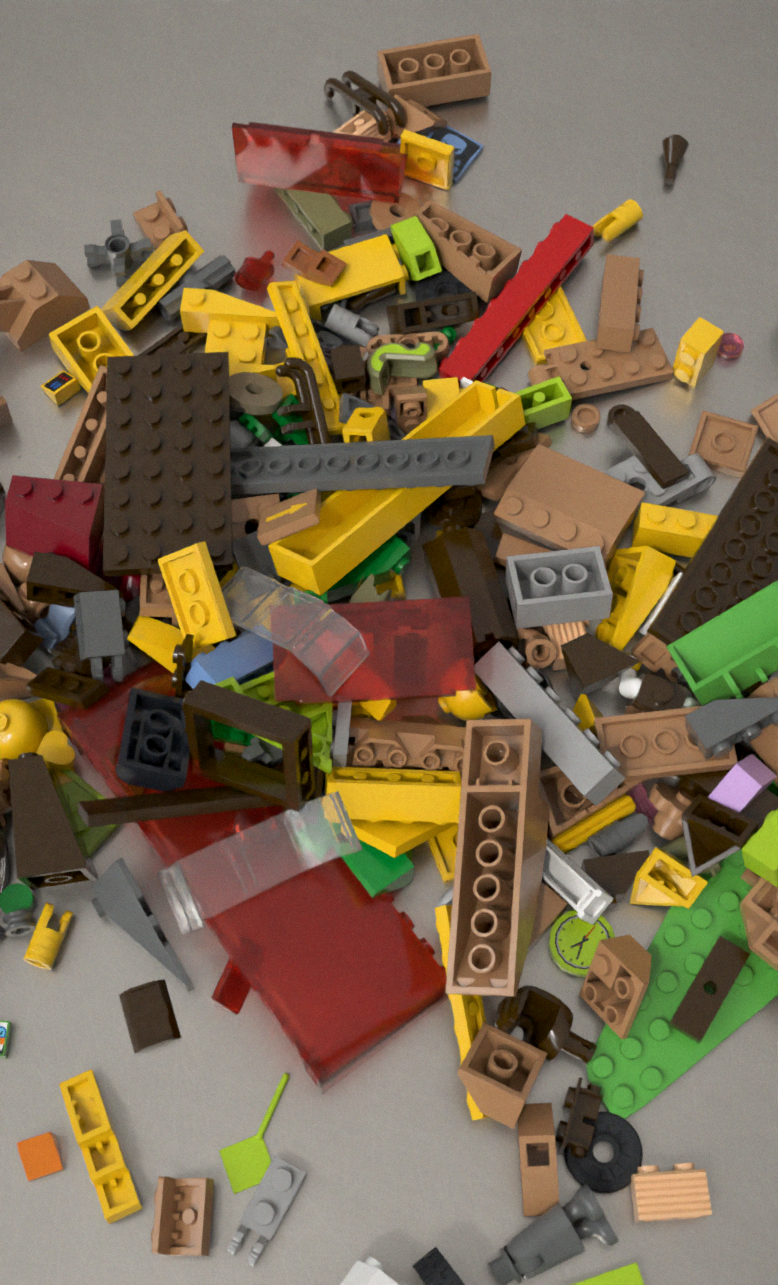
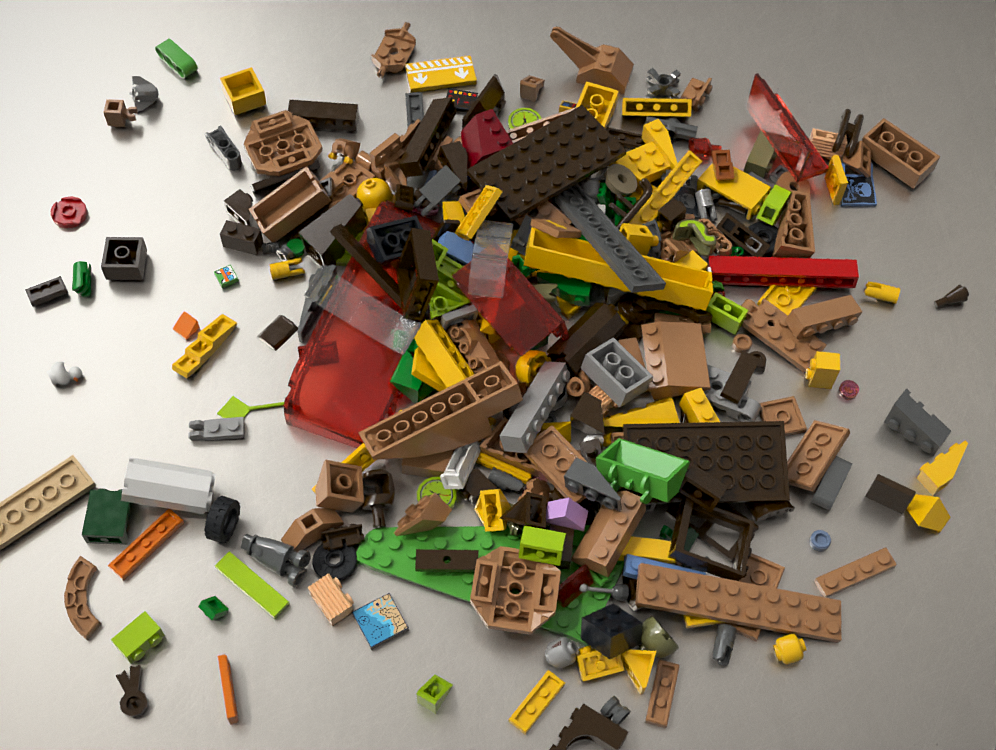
camera: 55 degrees right, 5 degrees down
medium nougat bracket [151,1176,214,1256] -> none
none -> tile [352,593,409,650]
none -> lime tile [508,108,541,129]

